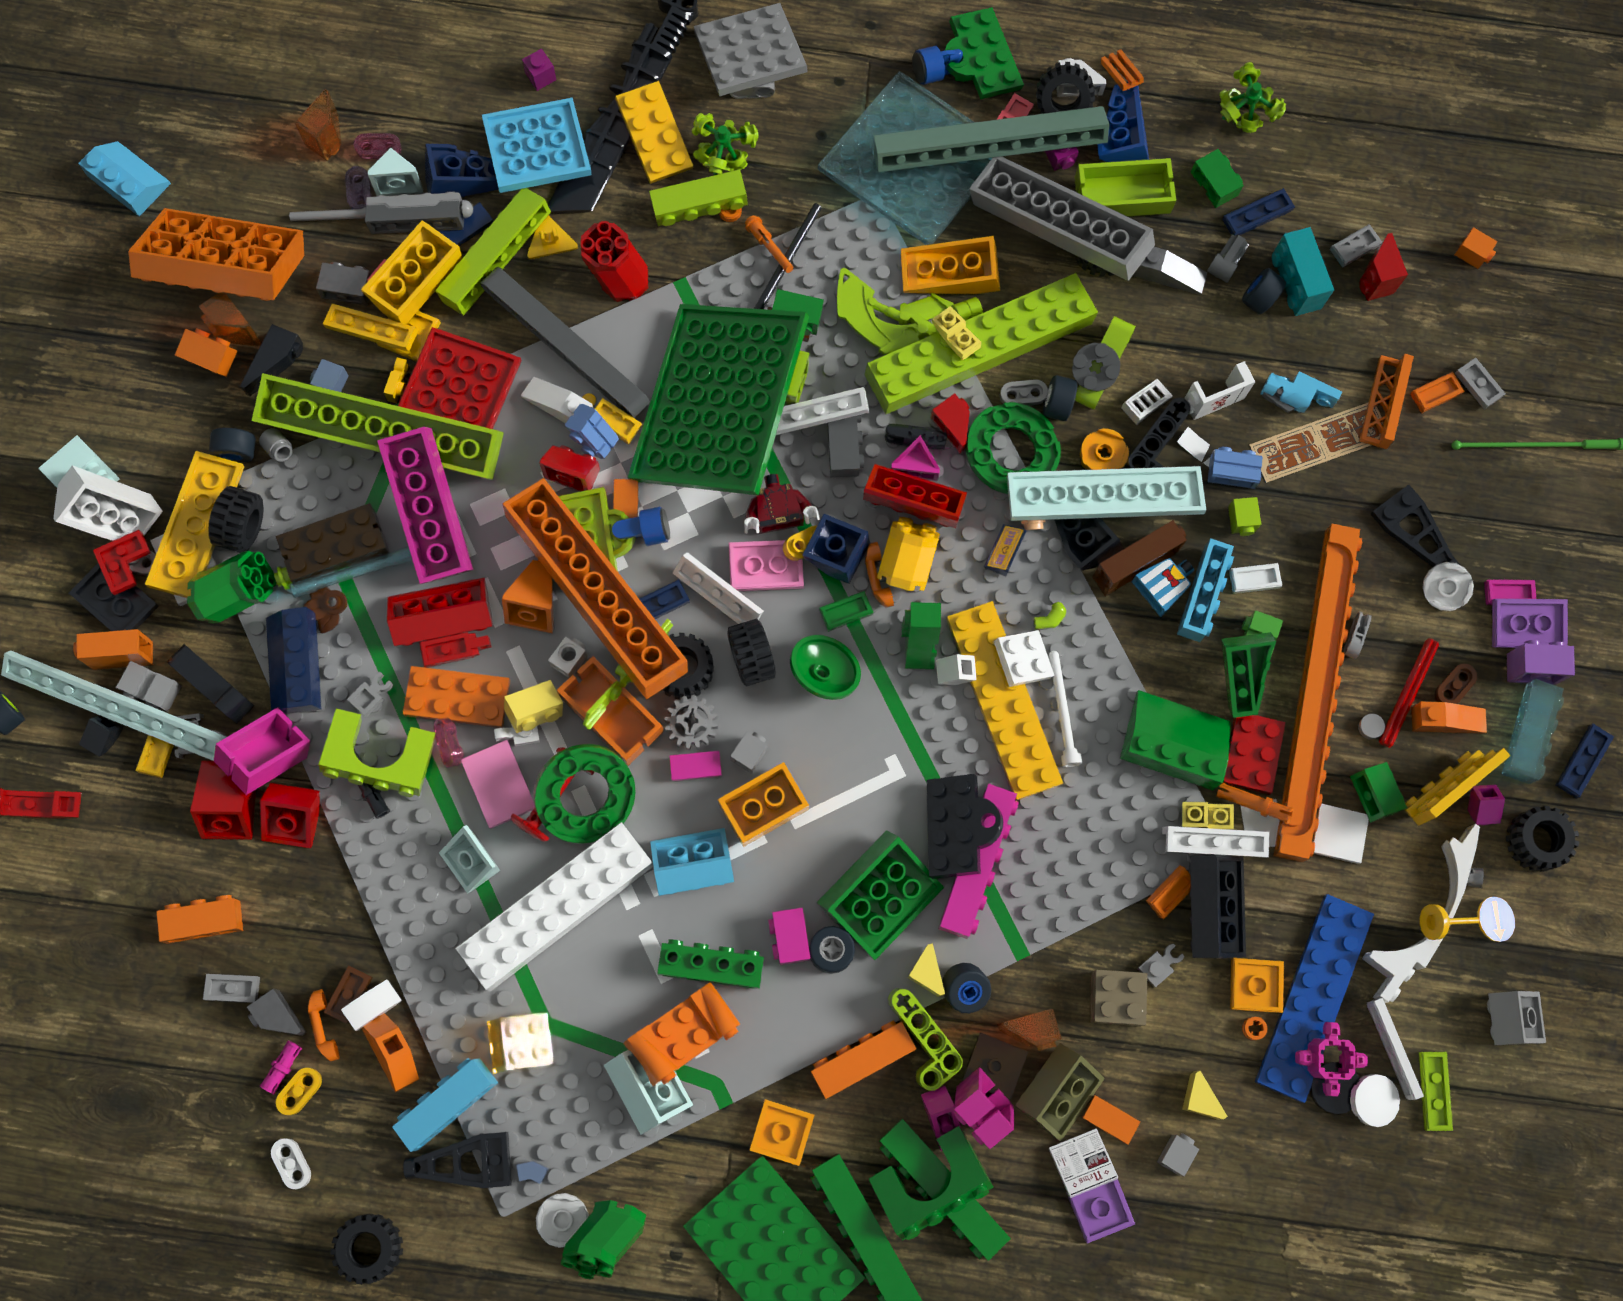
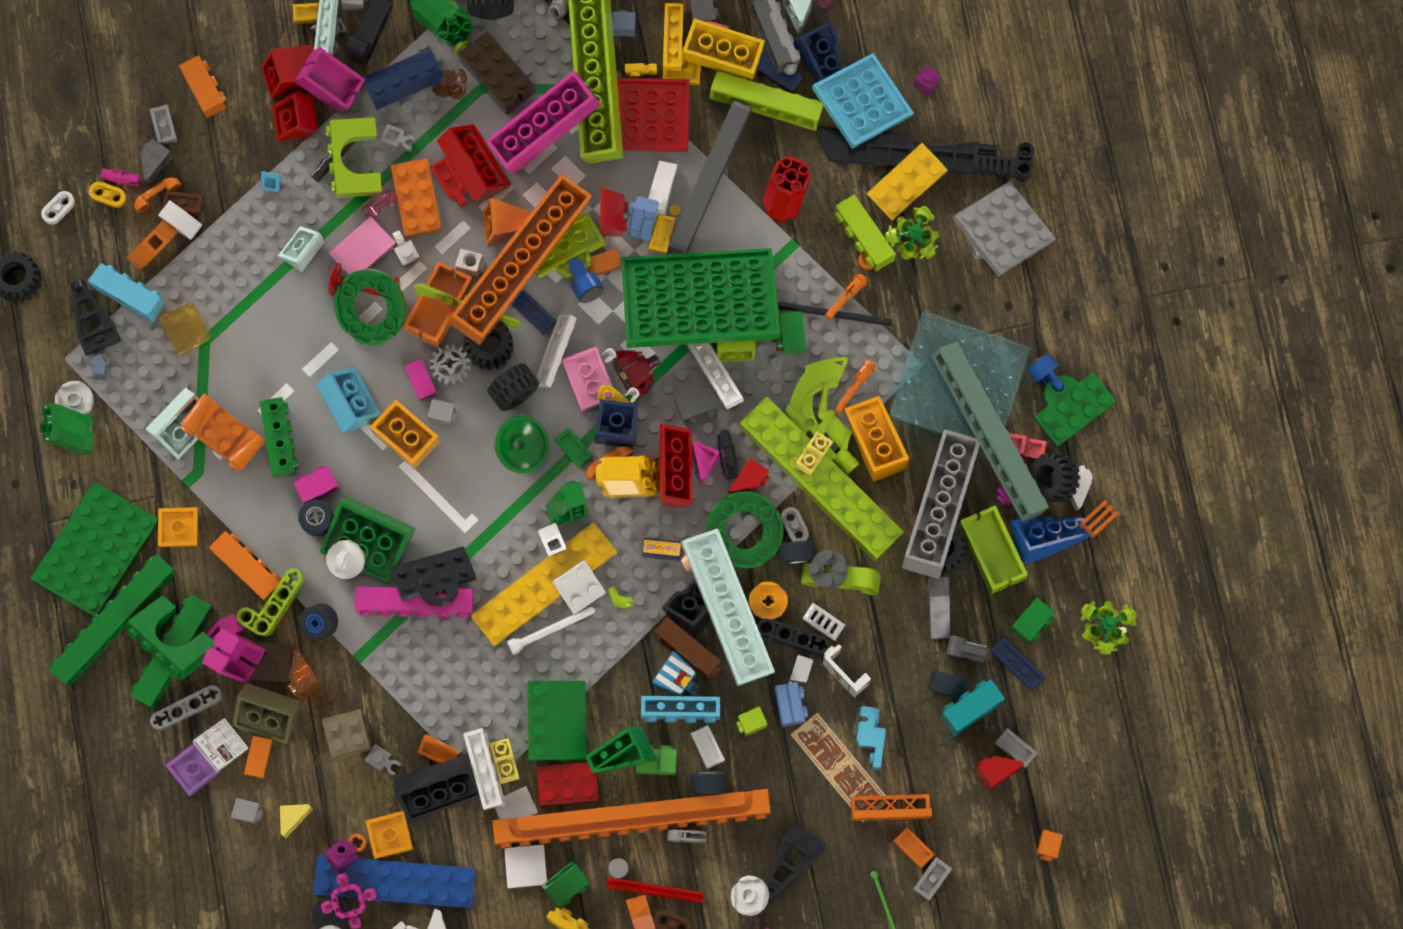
camera: 75 degrees right, 0 degrees up
clear light blue piece [290,546,412,598] -> none
white brick [455,822,653,992] -> none
light yellow brick [504,680,563,733] -> none
yellow piece [527,215,578,259] -> none
light yellow slope [907,943,945,997] -> none
orange pin [1217,783,1294,823] -> none
none -> light grey beam [150,685,222,731]
none -> medium azure slope [261,172,283,192]
none -> magenta brick [325,838,357,874]
none -> white tile [326,540,365,579]
none -> black wheel [690,771,726,794]
none -> orange pin [834,359,876,414]

